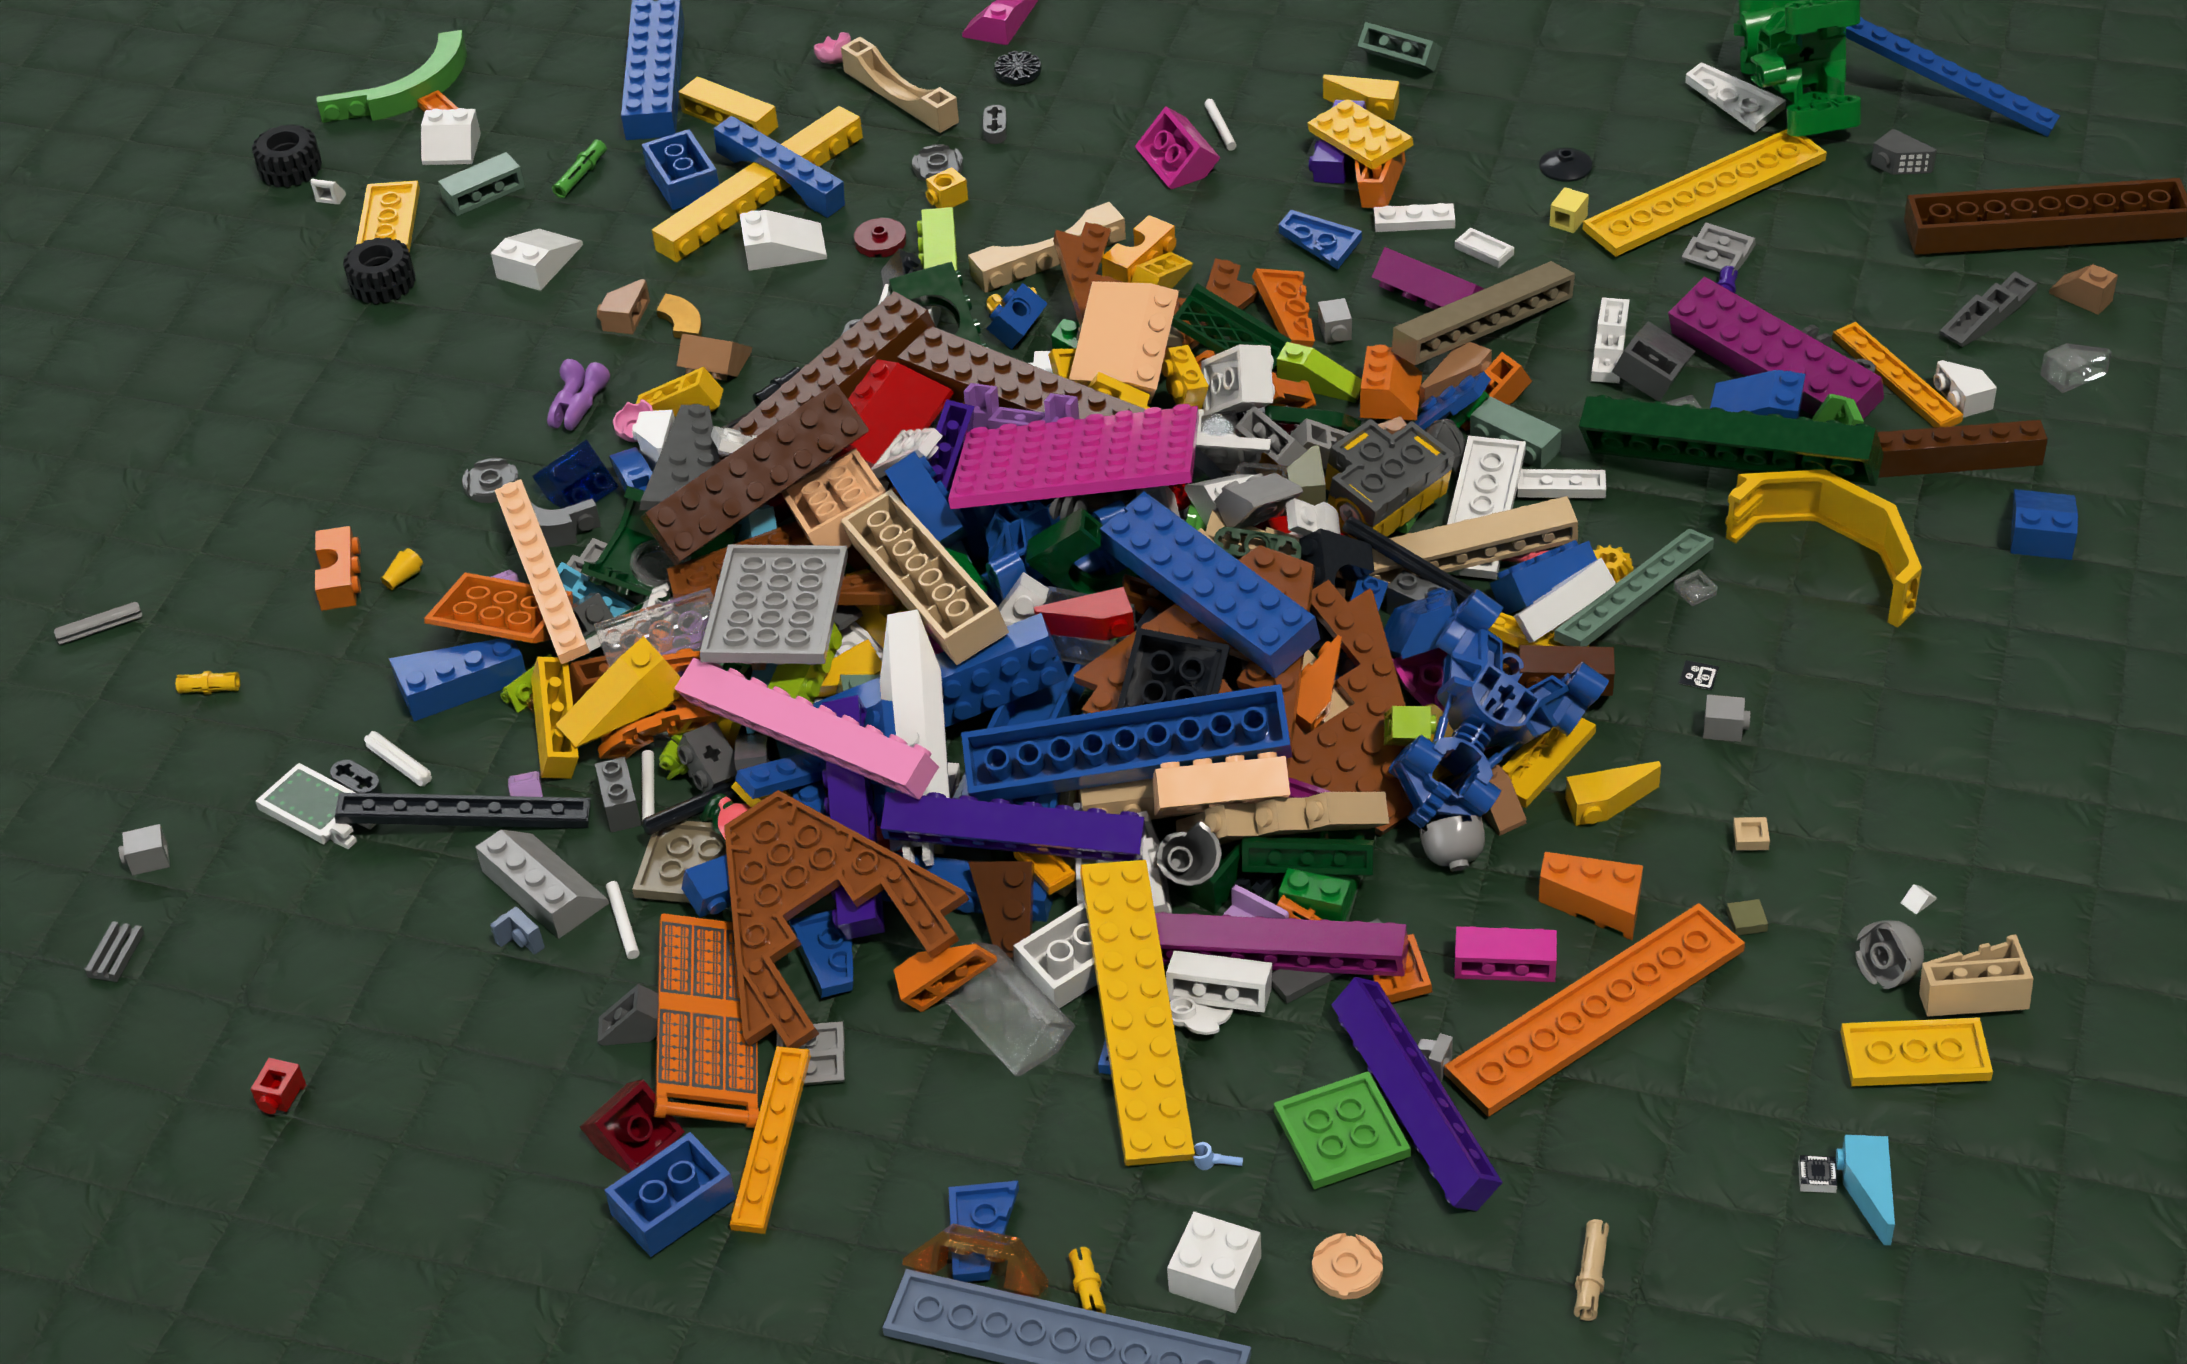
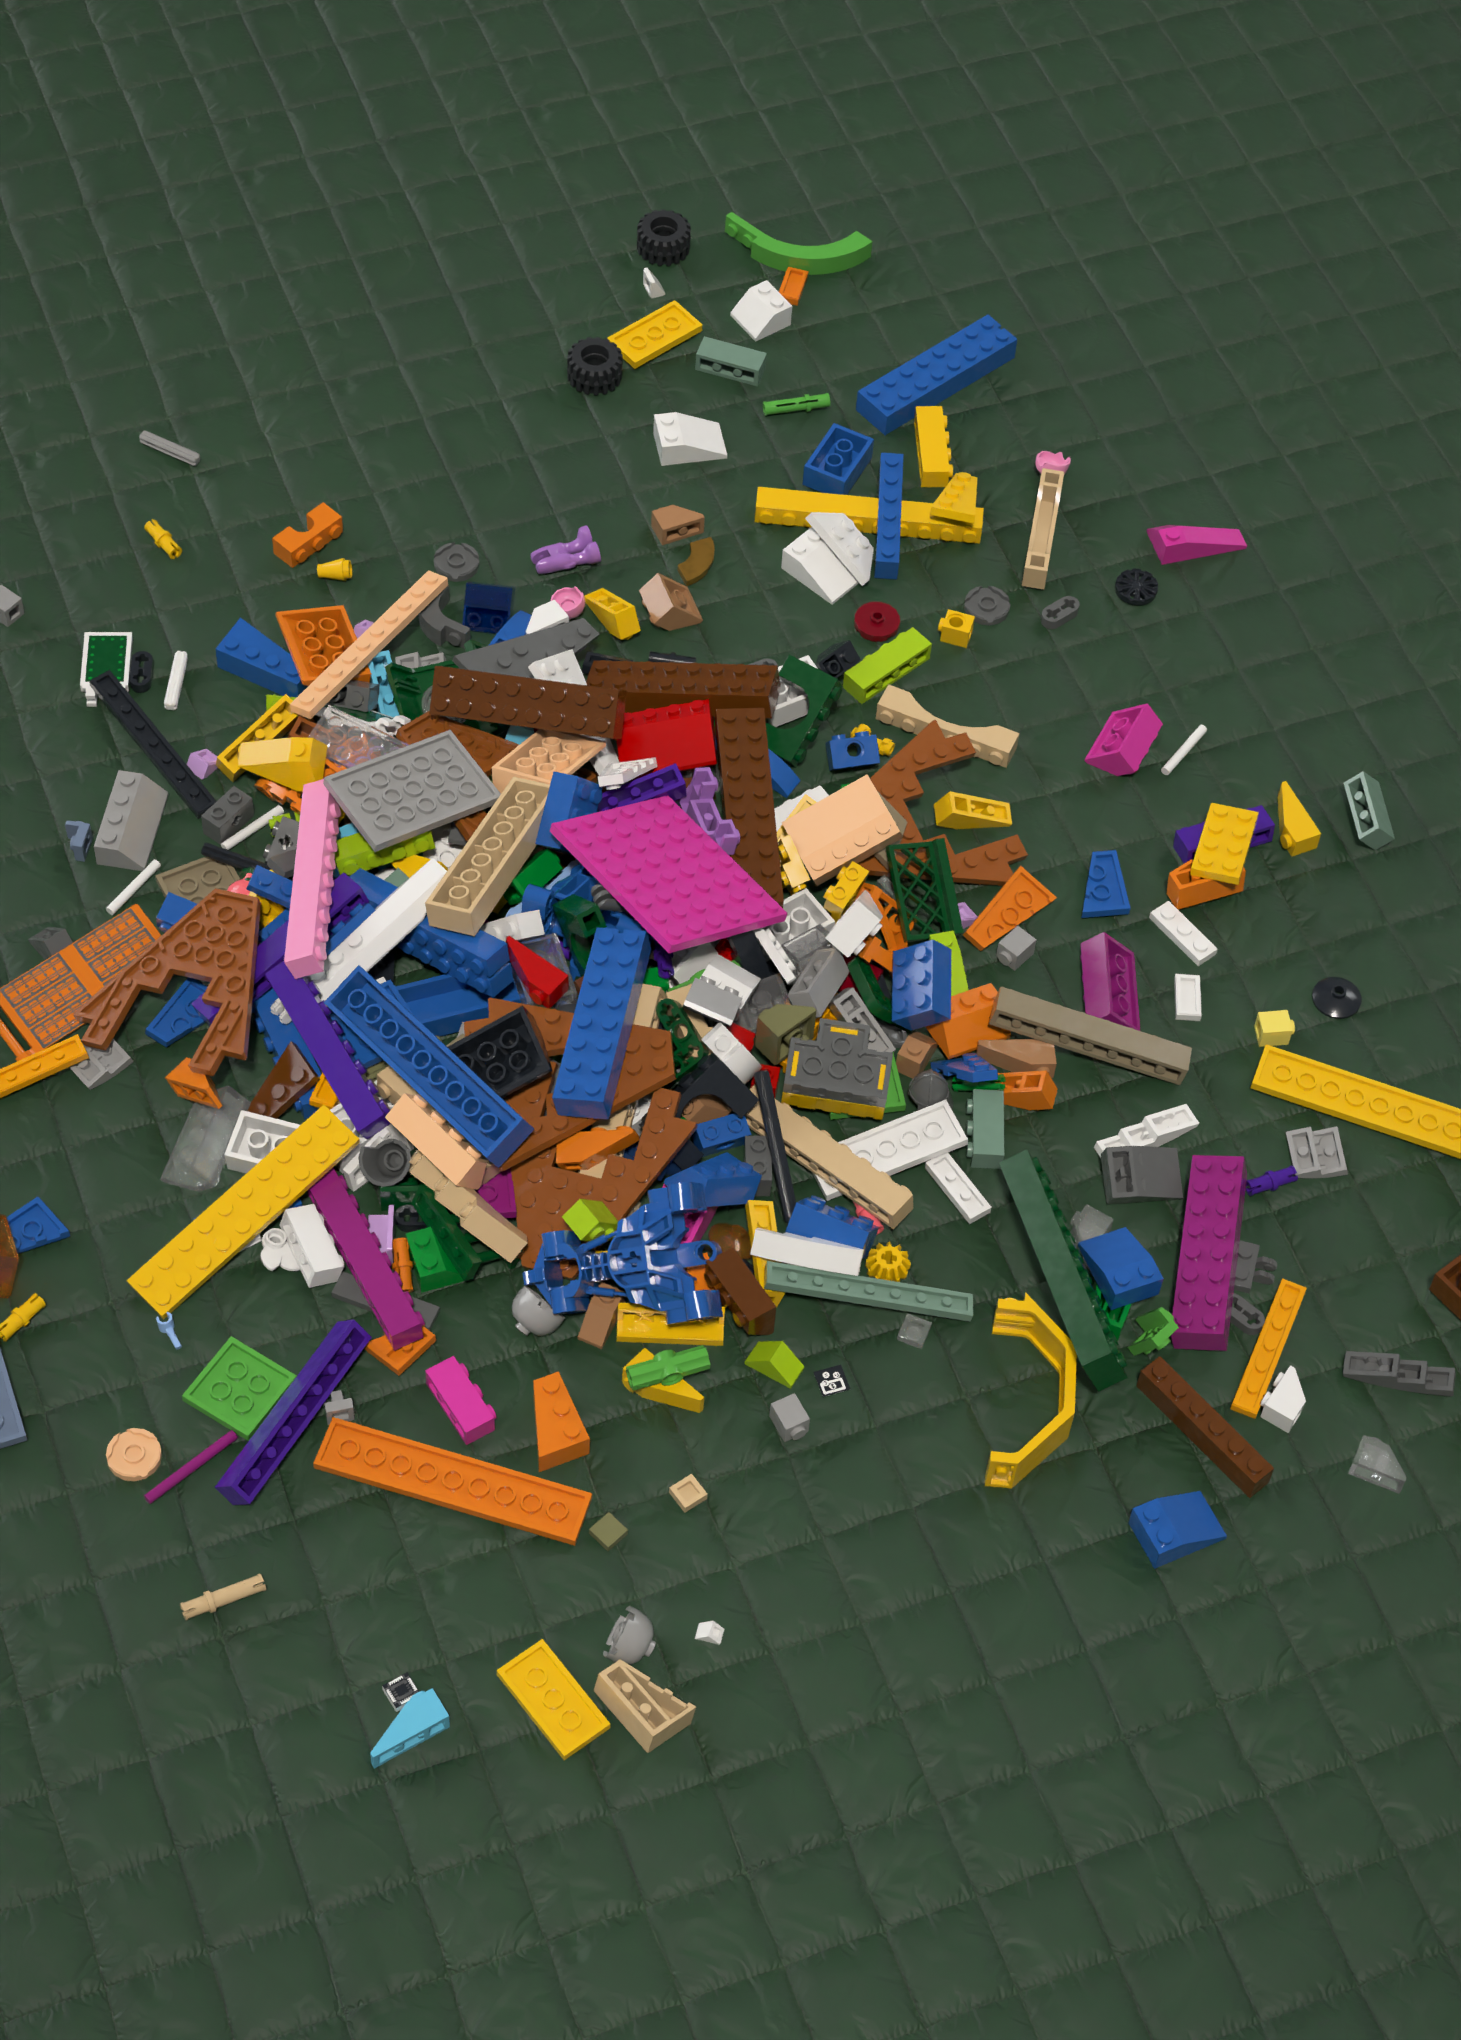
camera: 45 degrees right, 10 degrees up
light orange arch [1101,215,1176,283] -> none
white brick [1167,1212,1261,1314] -> none
none -> magenta bar [144,1430,238,1504]
none -> bright green piece [626,1345,711,1391]
none -> lime slope [745,1341,804,1389]
none -> white wing [805,512,874,586]
none -> blue brick [892,940,952,1031]
none -> yellow wing [930,472,978,523]

